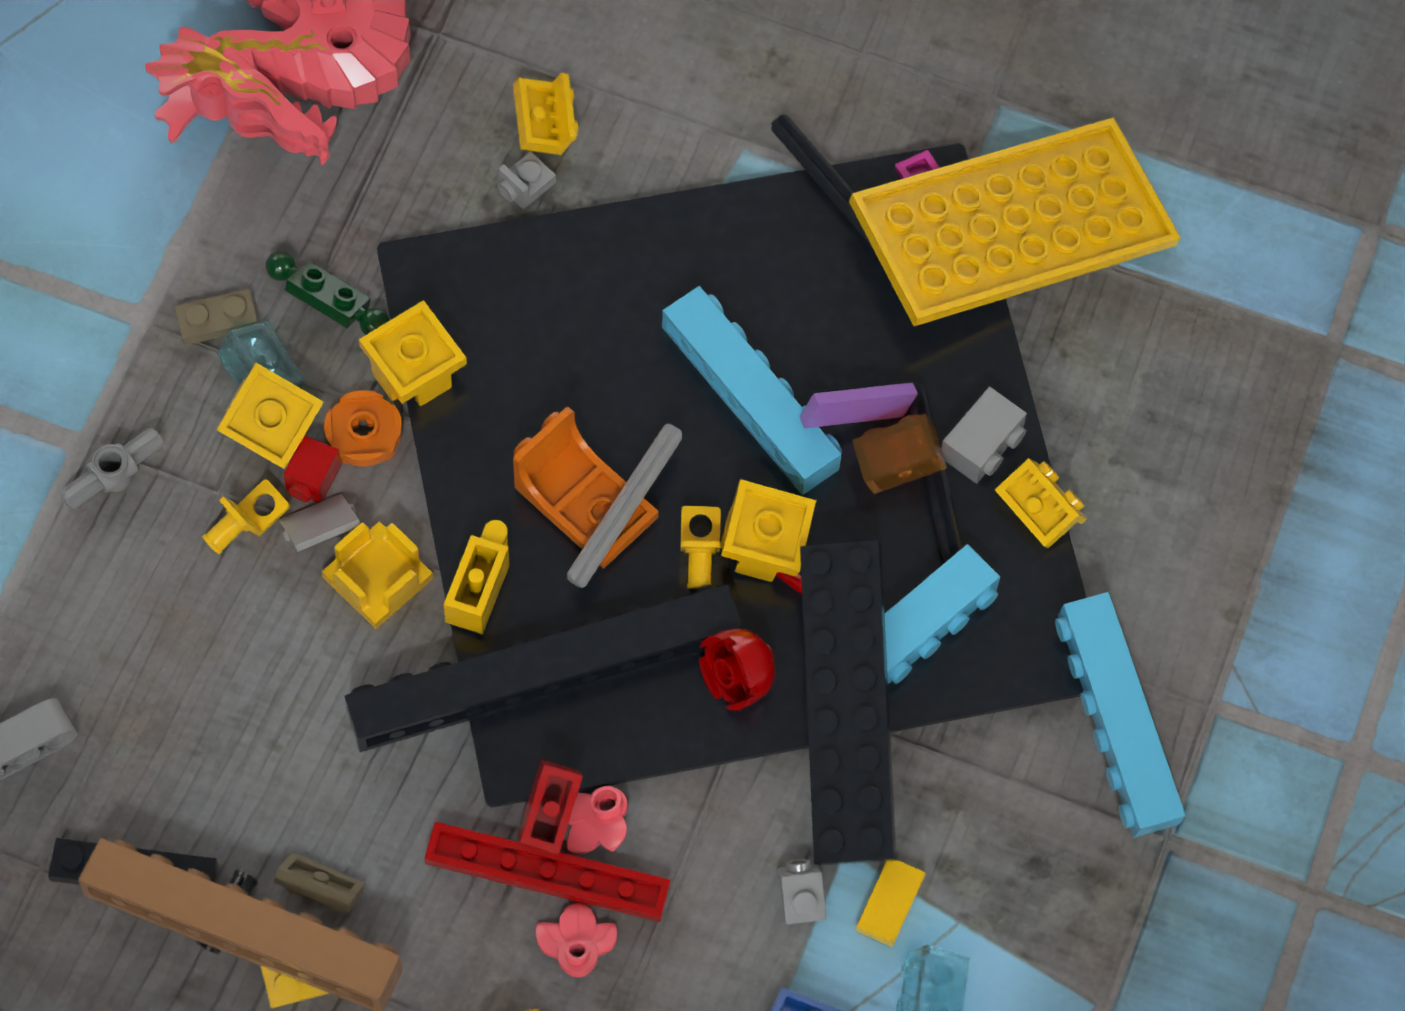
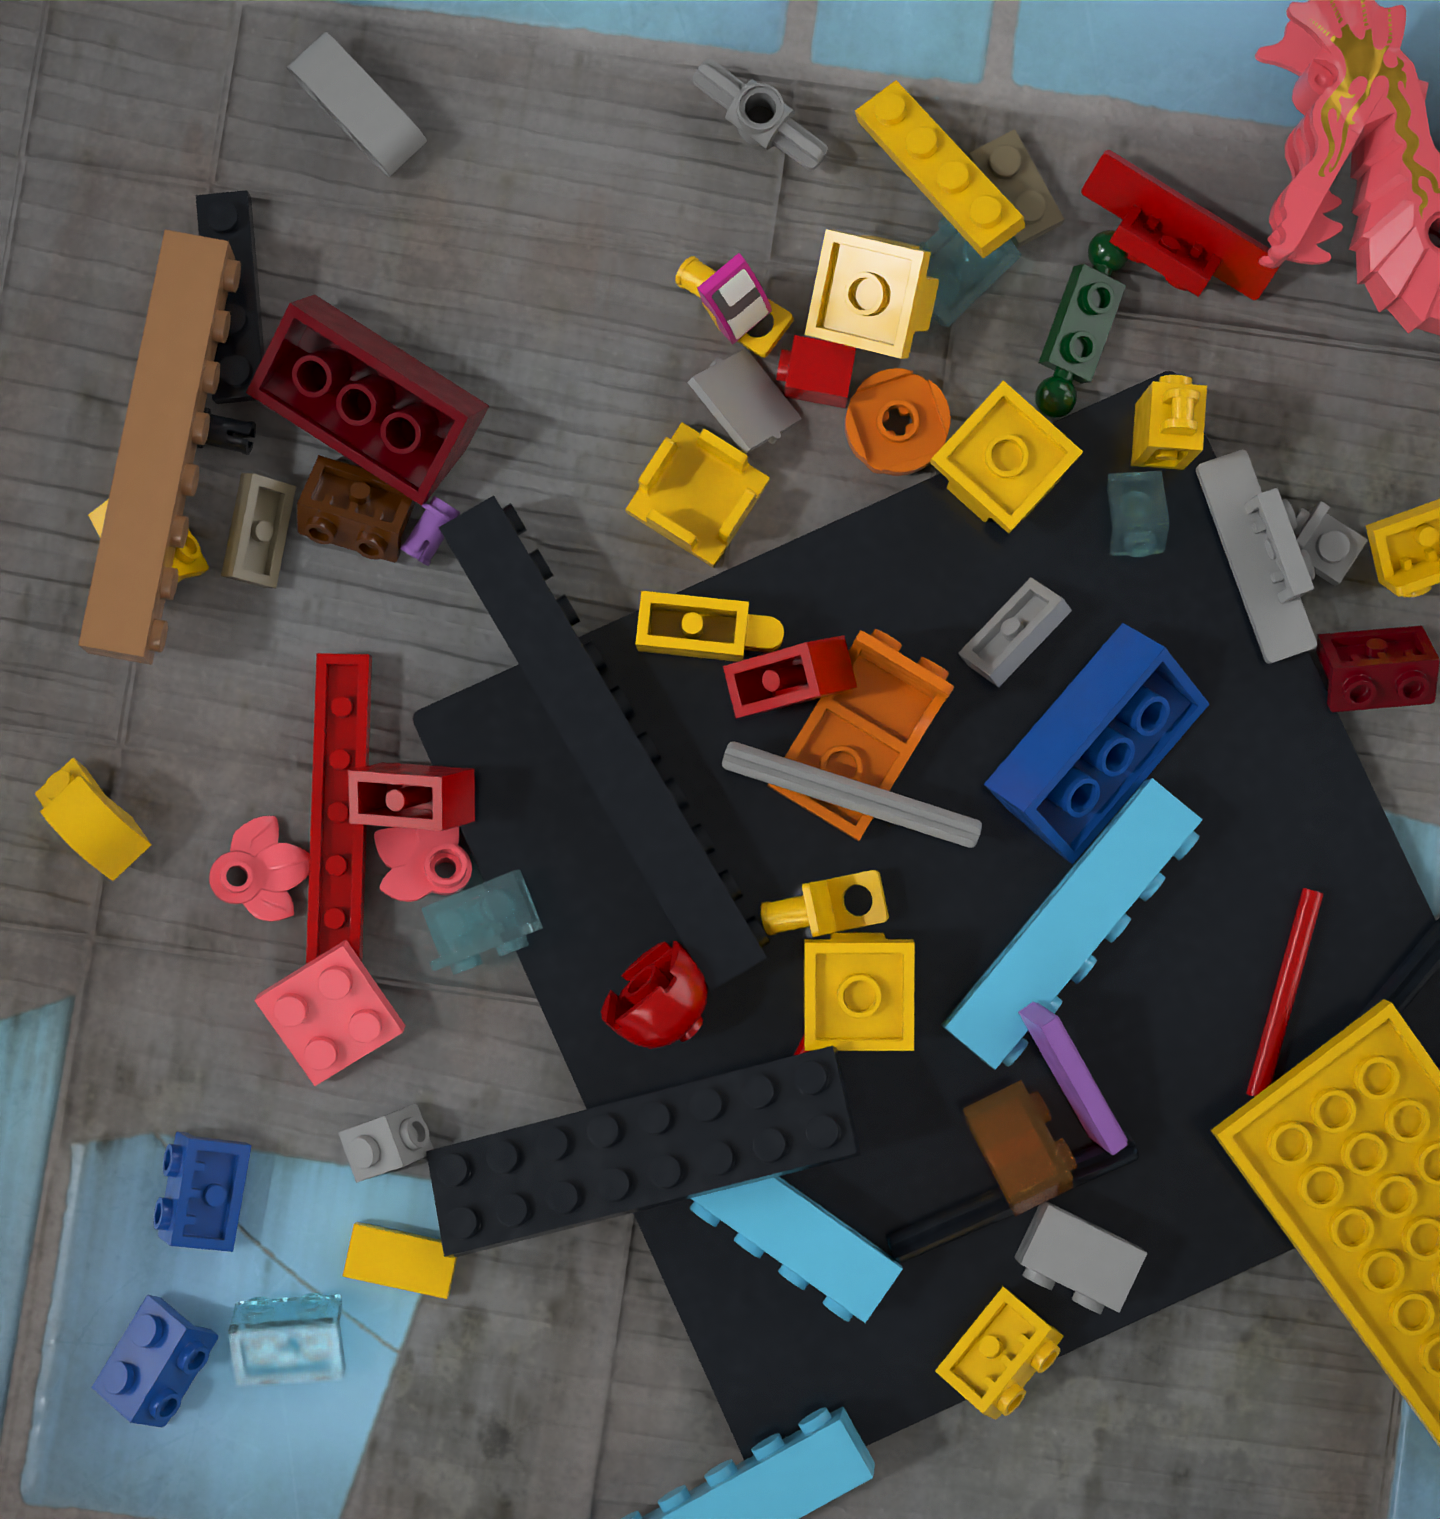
camera: 85 degrees right, 20 degrees up
none -> dark red slope [246,294,489,506]
none -> coral plate [254,940,406,1086]
none -> reddish brown bracket [297,455,416,563]
none -> medium lavender pin [400,496,461,566]
none -> clear light blue bracket [421,869,543,975]
none -> slope [697,253,772,345]
none -> red brick [723,635,858,718]
none -> yellow plate [855,80,1025,259]
none -> light grey plate [958,577,1072,688]
none -> blue slope [984,623,1209,864]
none -> red bracket [1081,150,1281,300]
none -> clear light blue bracket [1107,471,1170,557]
none -> yellow brick [1131,375,1207,470]
none -> light grey bracket [1196,449,1317,664]
none -> red bar [1246,888,1324,1097]
none -> dark red bracket [1316,625,1440,712]

